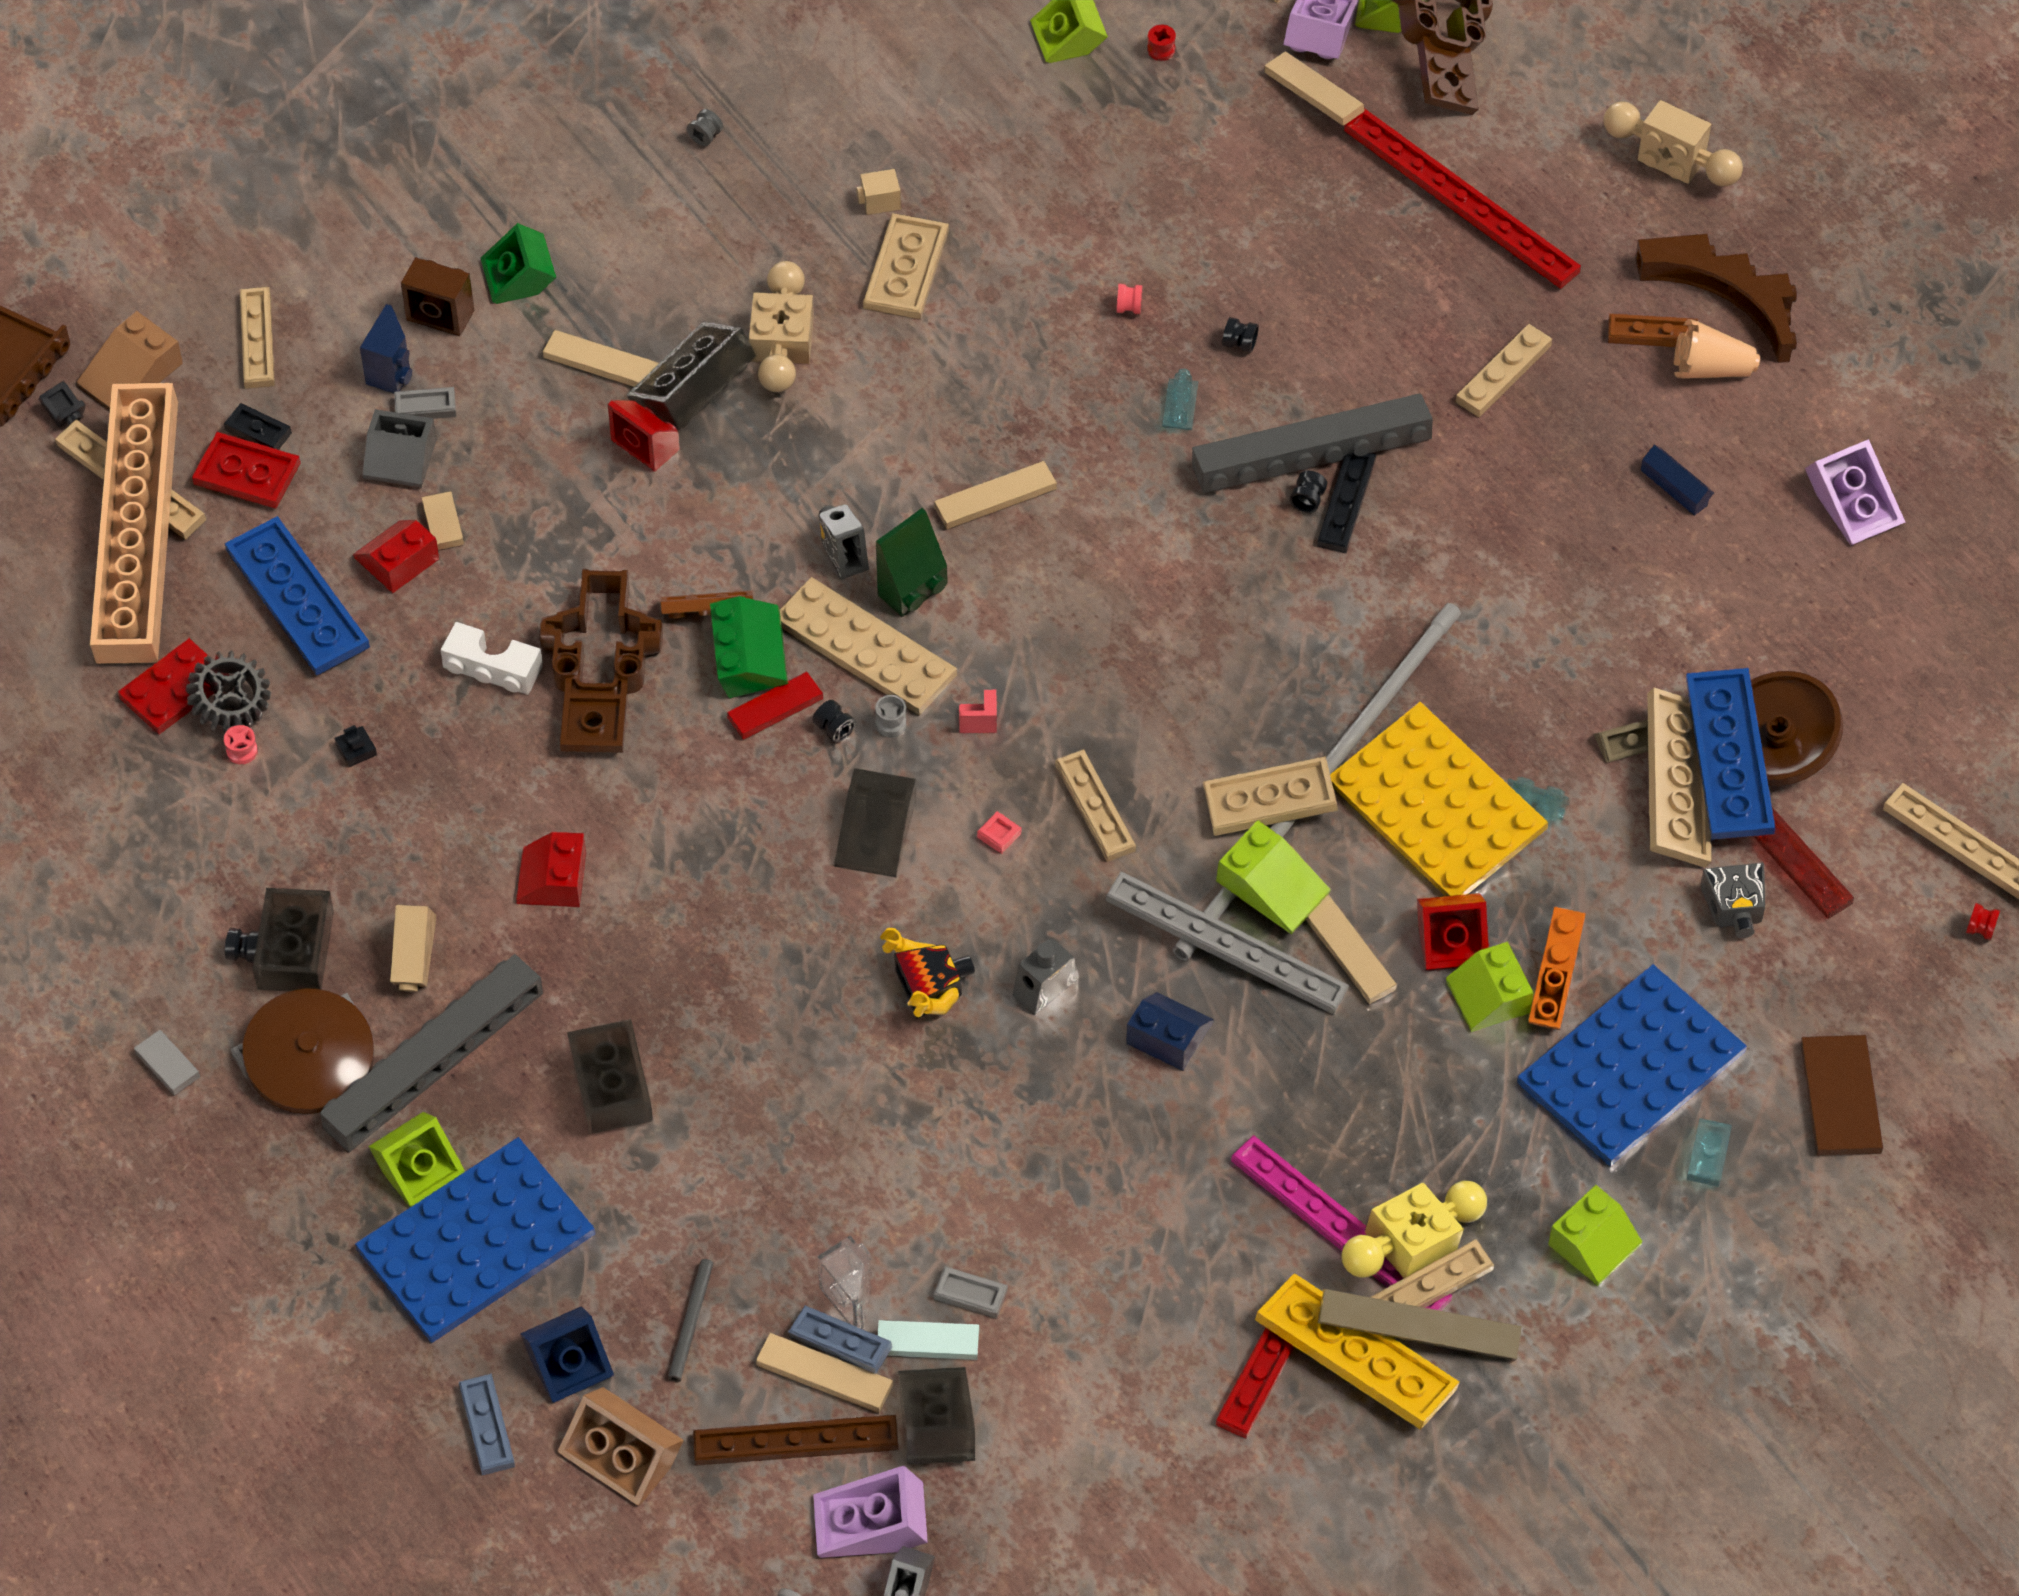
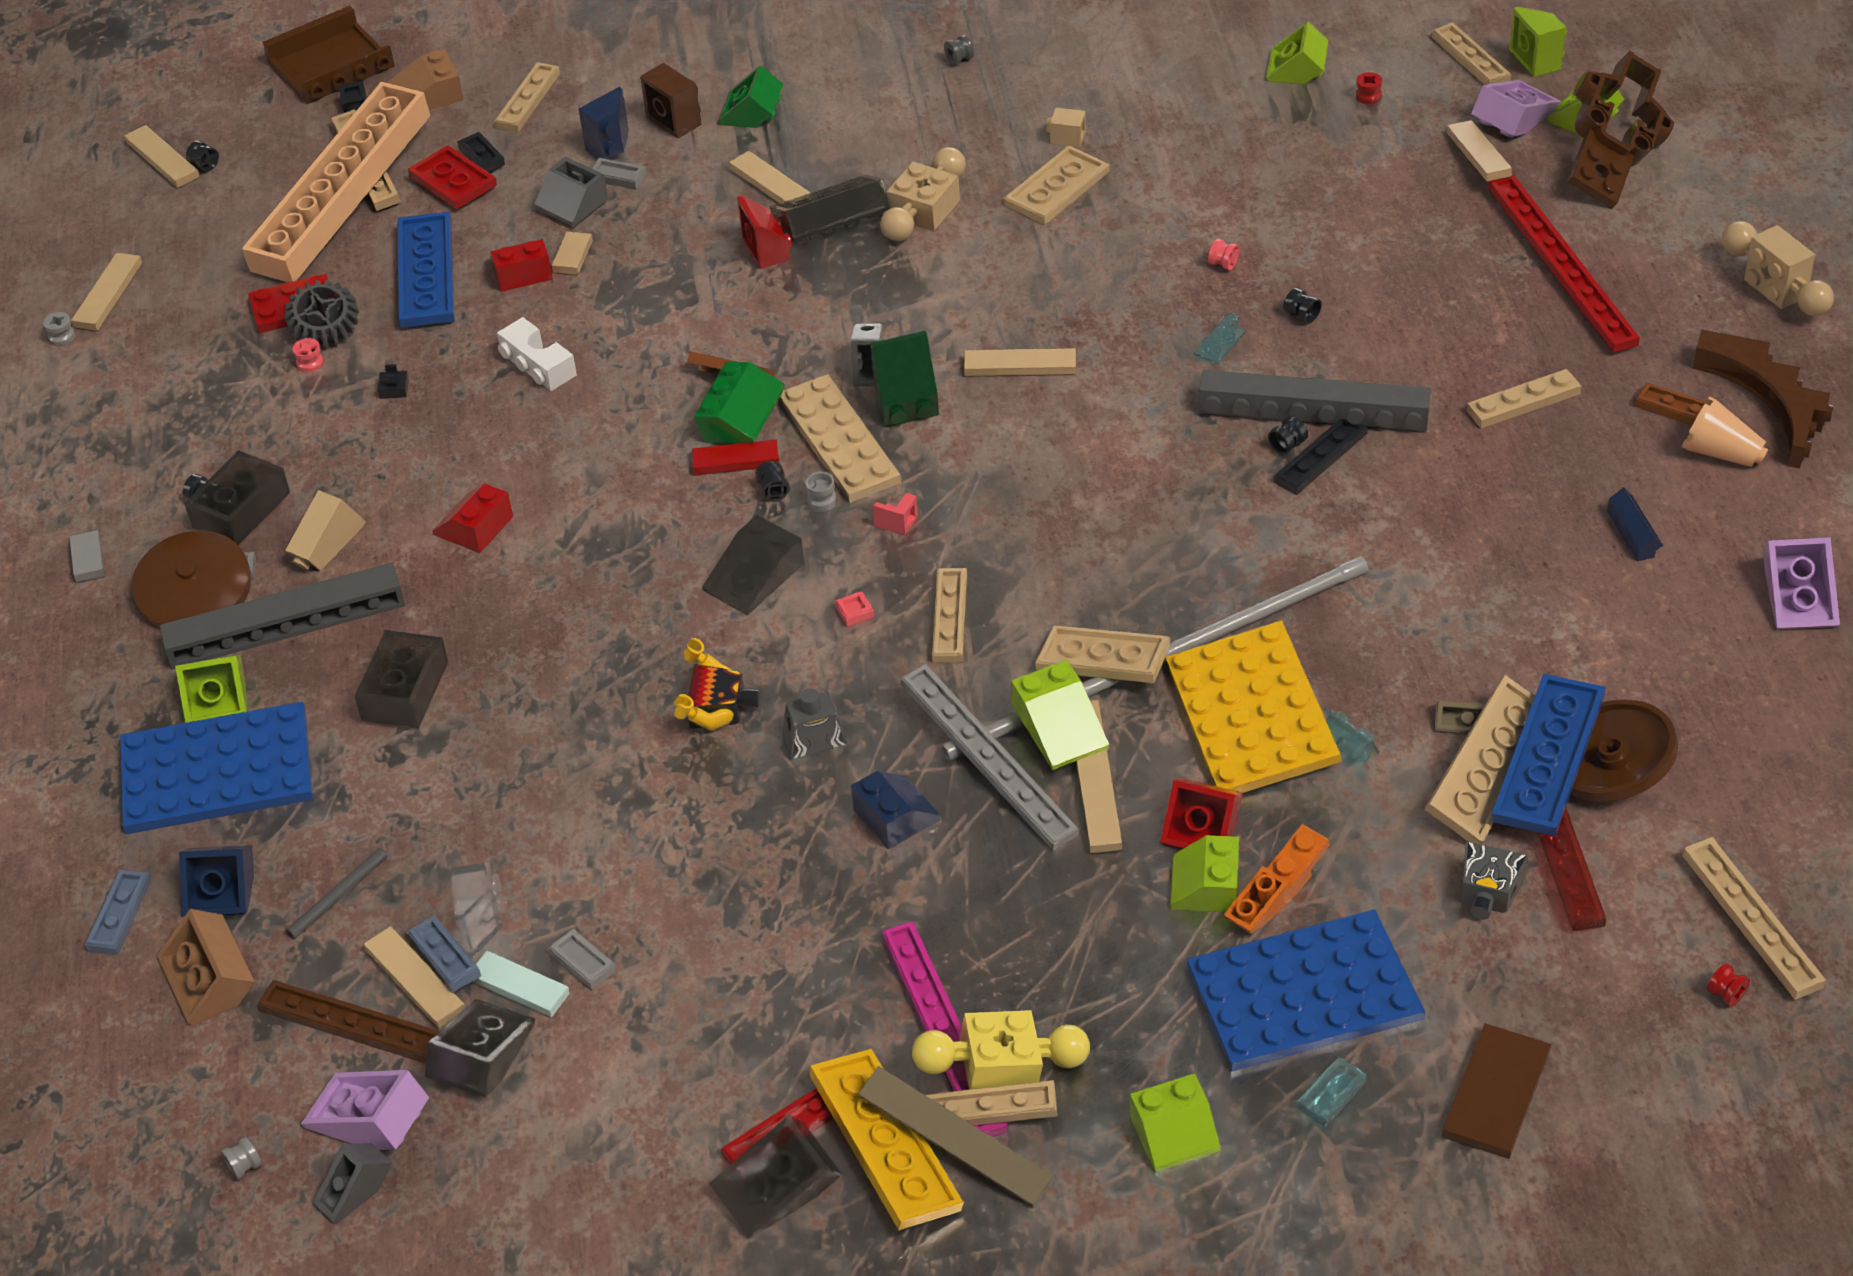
camera: 30 degrees right, 10 degrees down
reddish brown piece [539,569,663,753] -> none
none -> clear smoke slope [709,1115,843,1239]

